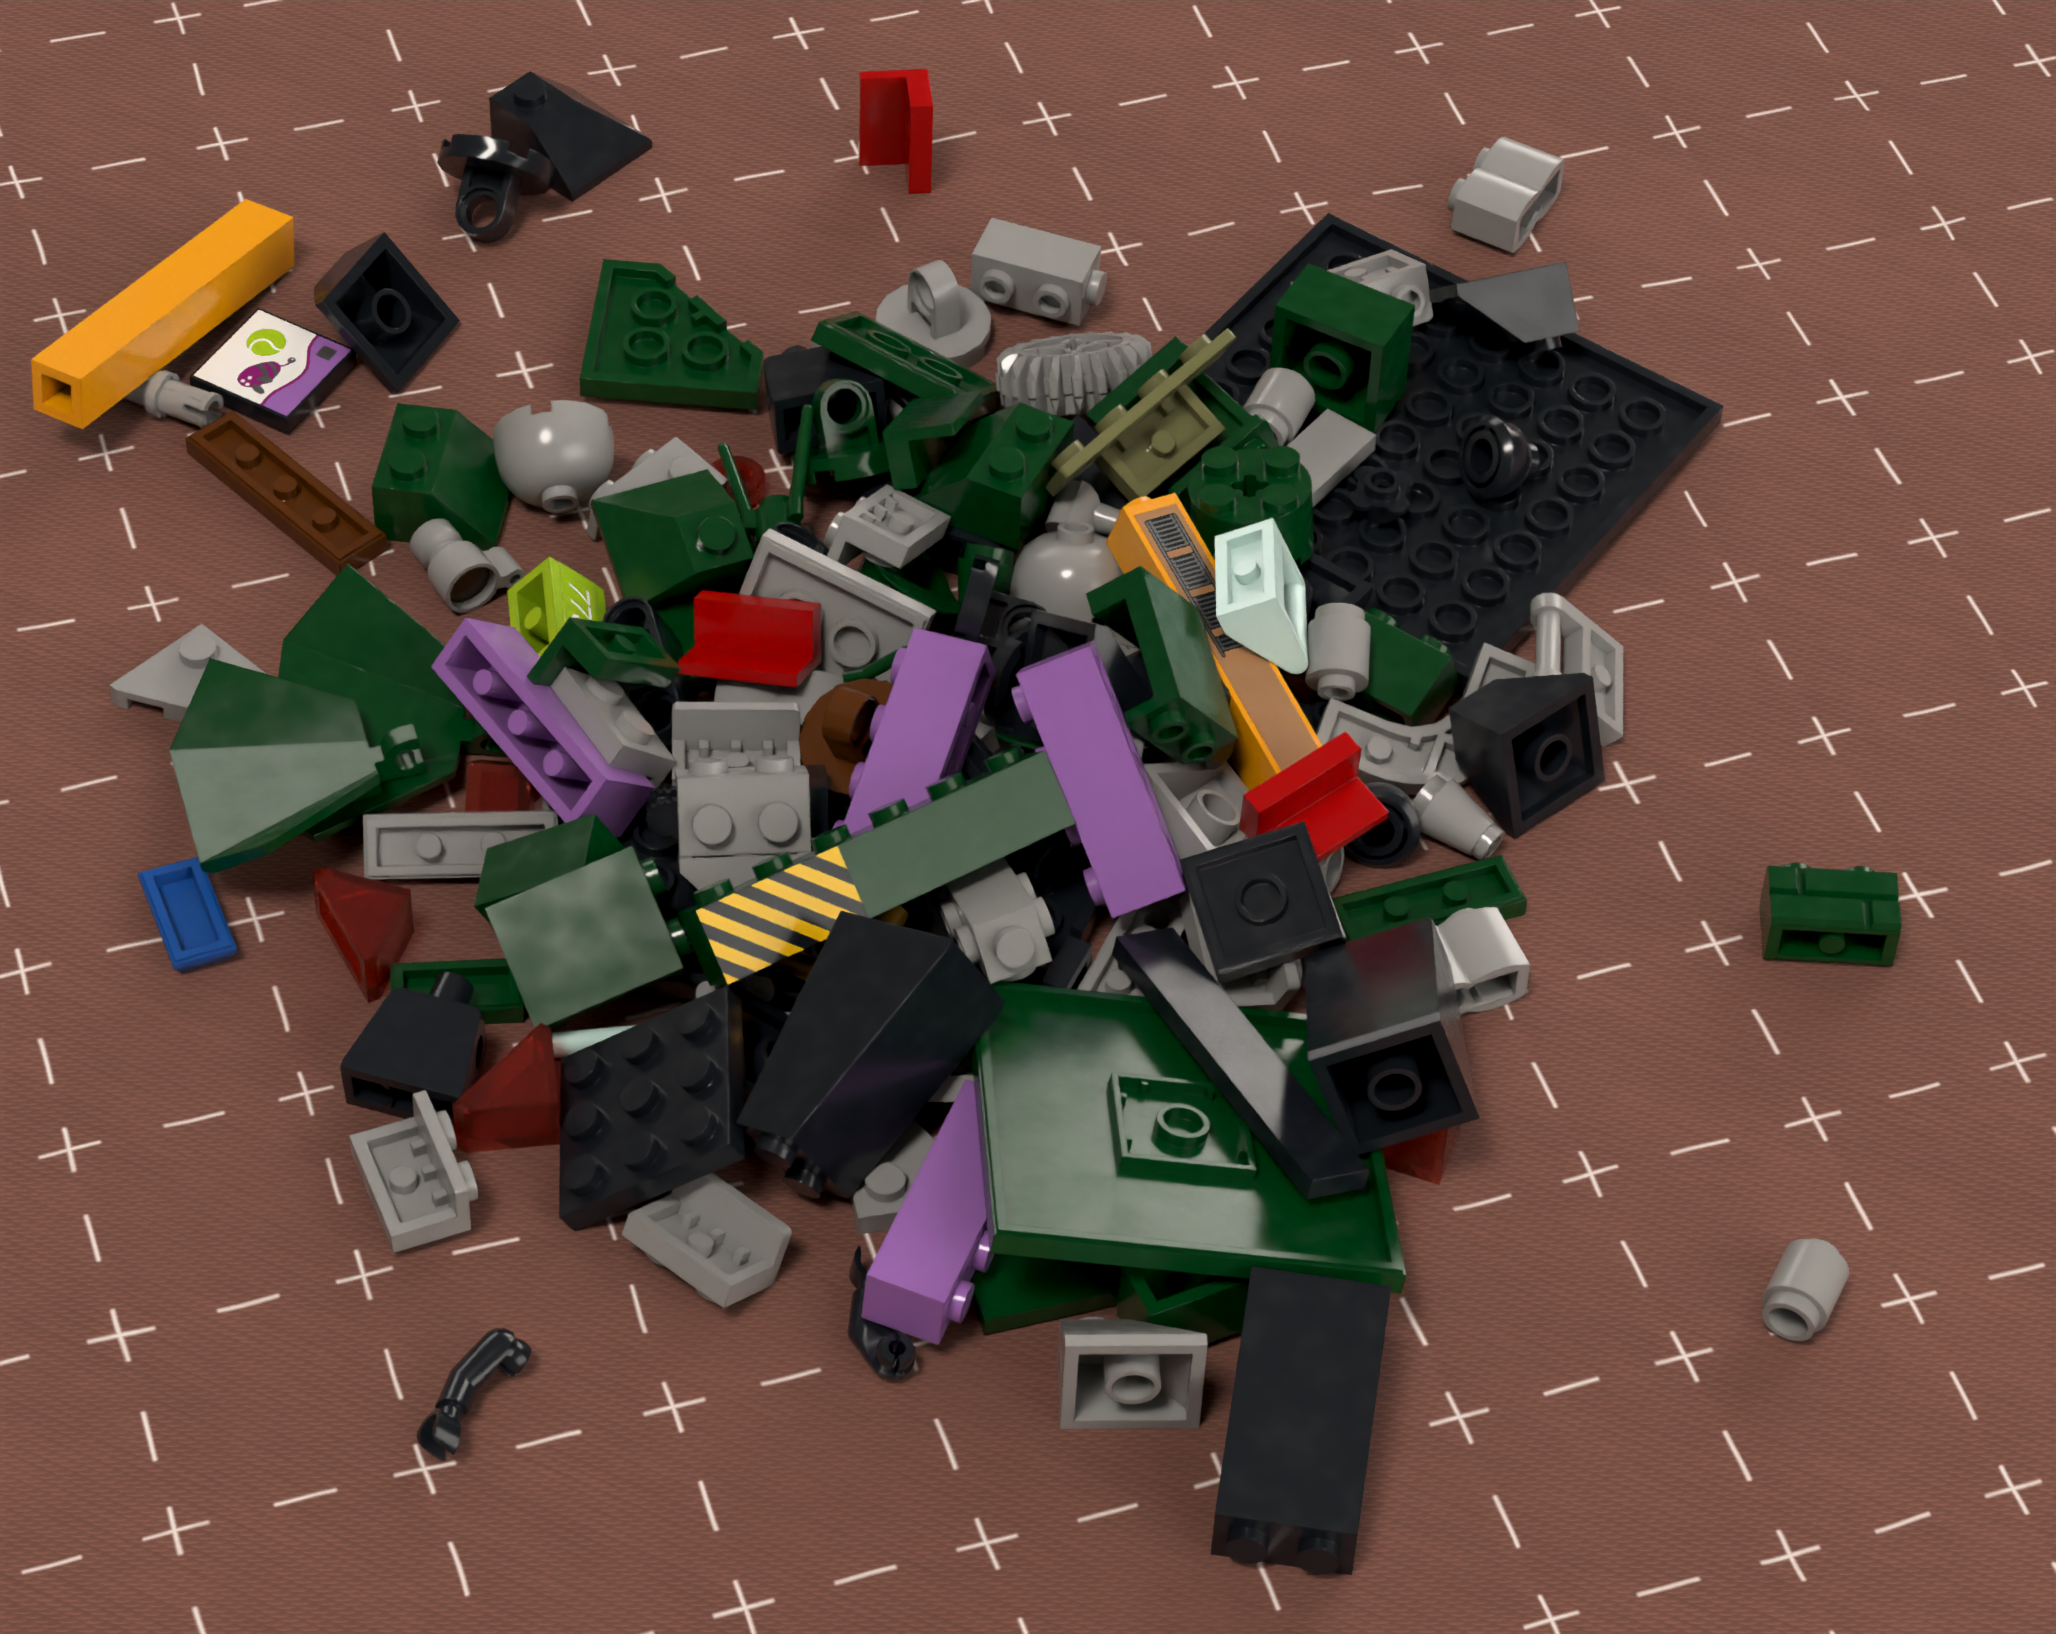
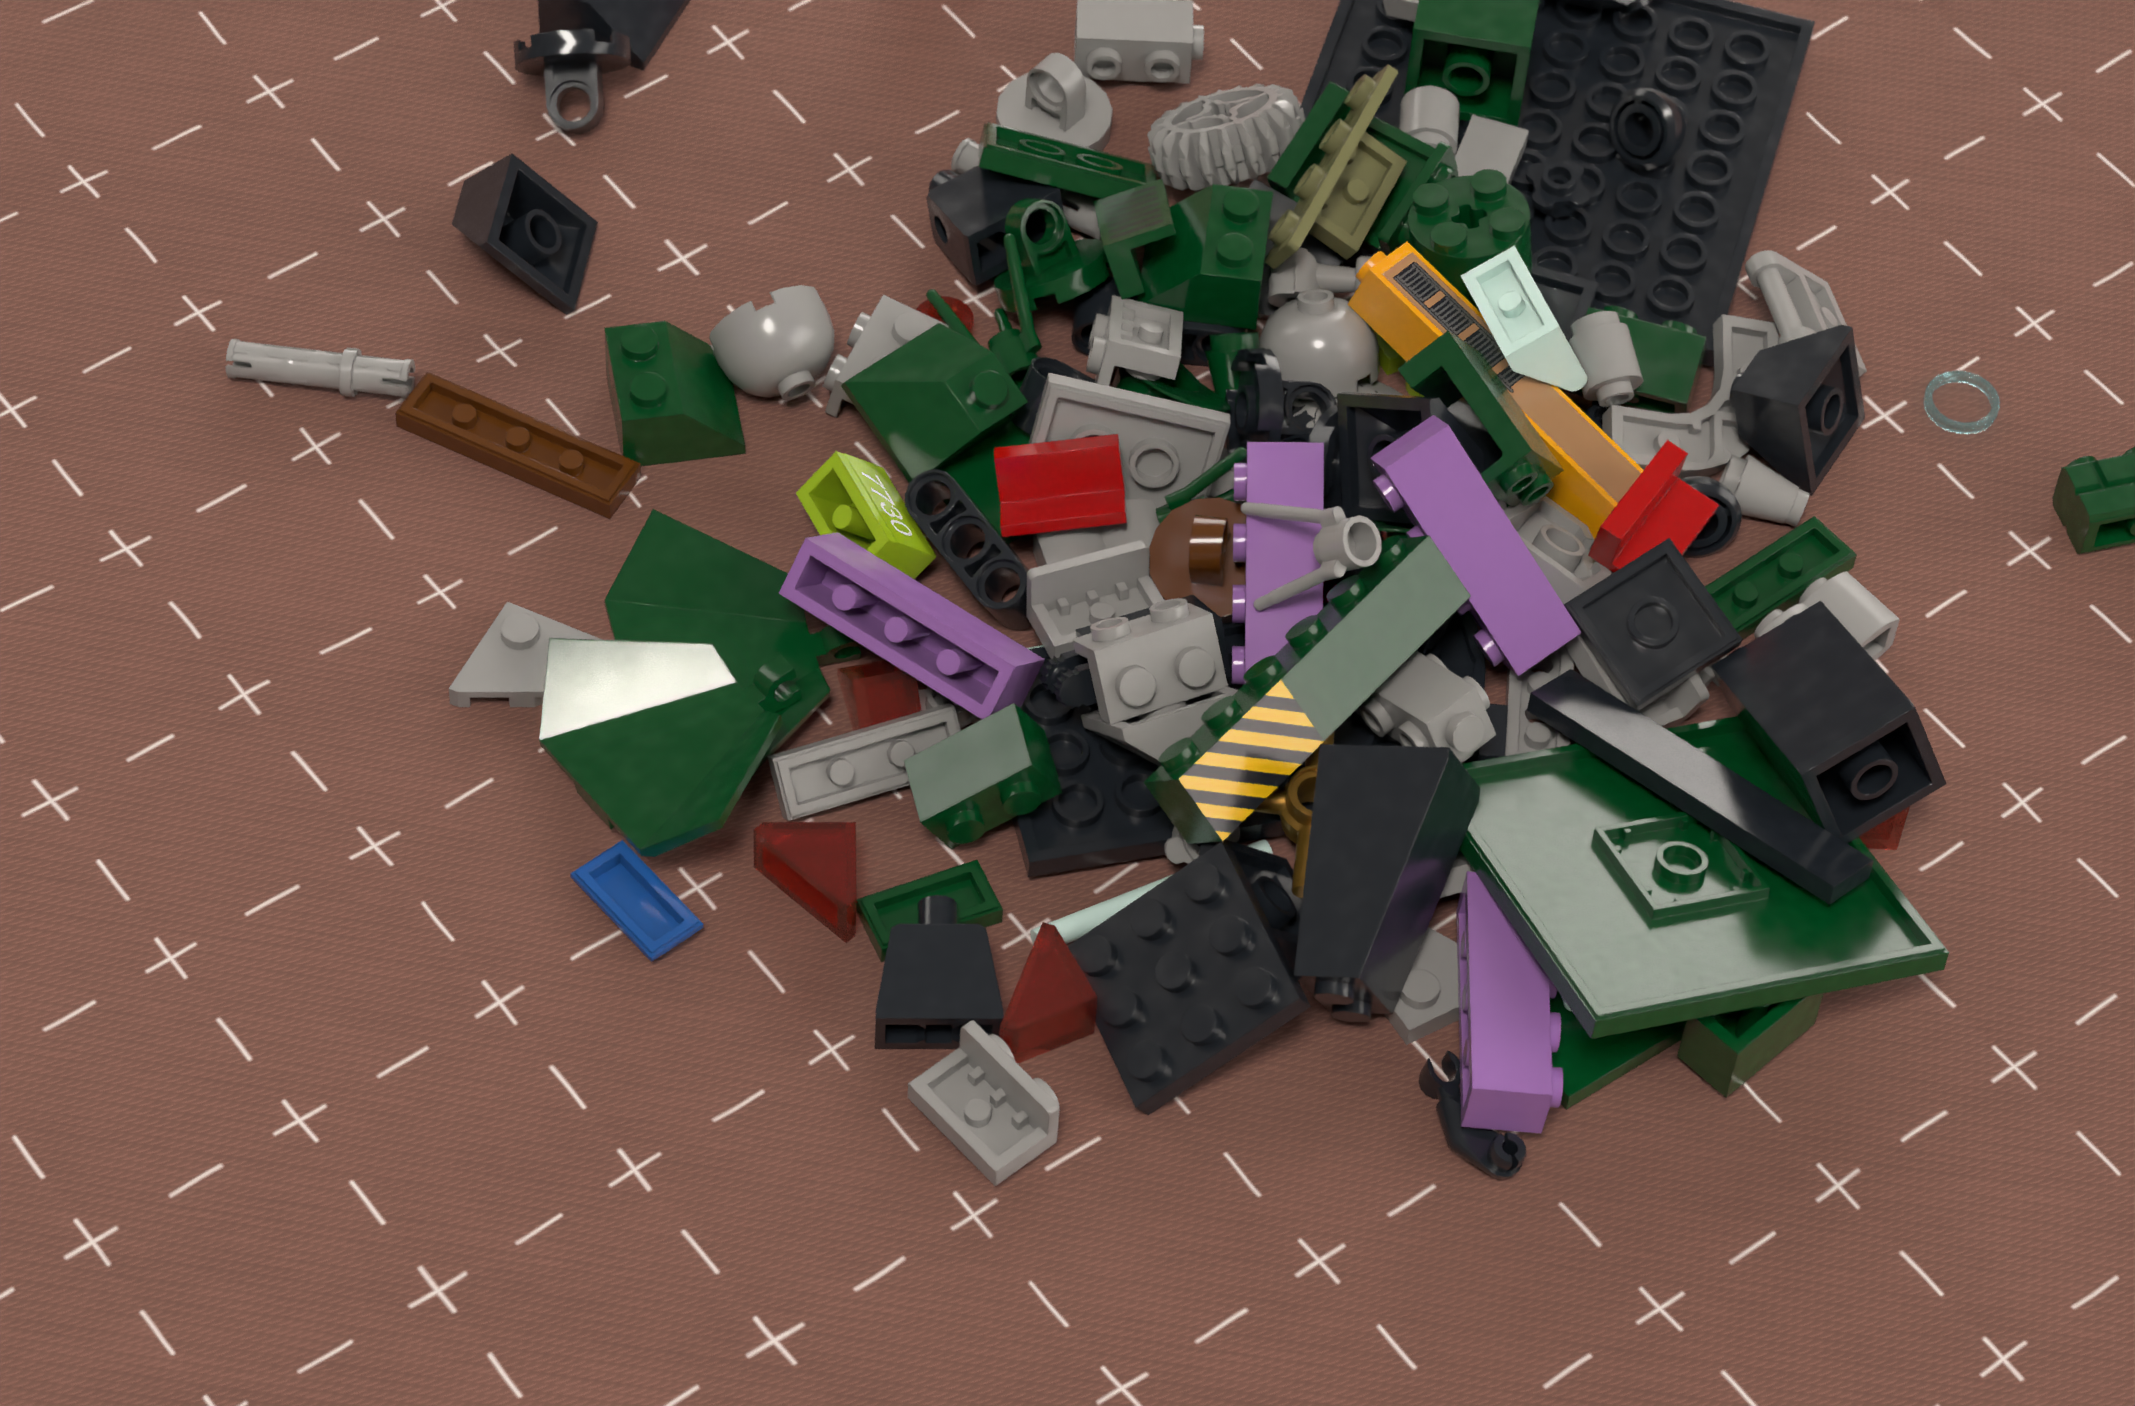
camera: 20 degrees left, 5 degrees up
light orange brick [31,199,294,429] -> none
tile [189,308,357,434] -> none
light grey piece [410,518,526,613] -> none
black arm [417,1328,531,1462] -> none
dark green panel [485,846,693,1036] -> none
dark green panel [527,617,681,688] -> none
light grey bracket [550,667,677,807] -> none
dark green plate [579,259,764,410] -> none
light grey bracket [621,1173,792,1308] -> none
light grey slope [1057,1317,1207,1429] -> none
black slope [1211,1266,1391,1575] -> none
none -> light grey plant [1241,502,1382,611]
none -> clear light blue piece [1923,371,2000,434]

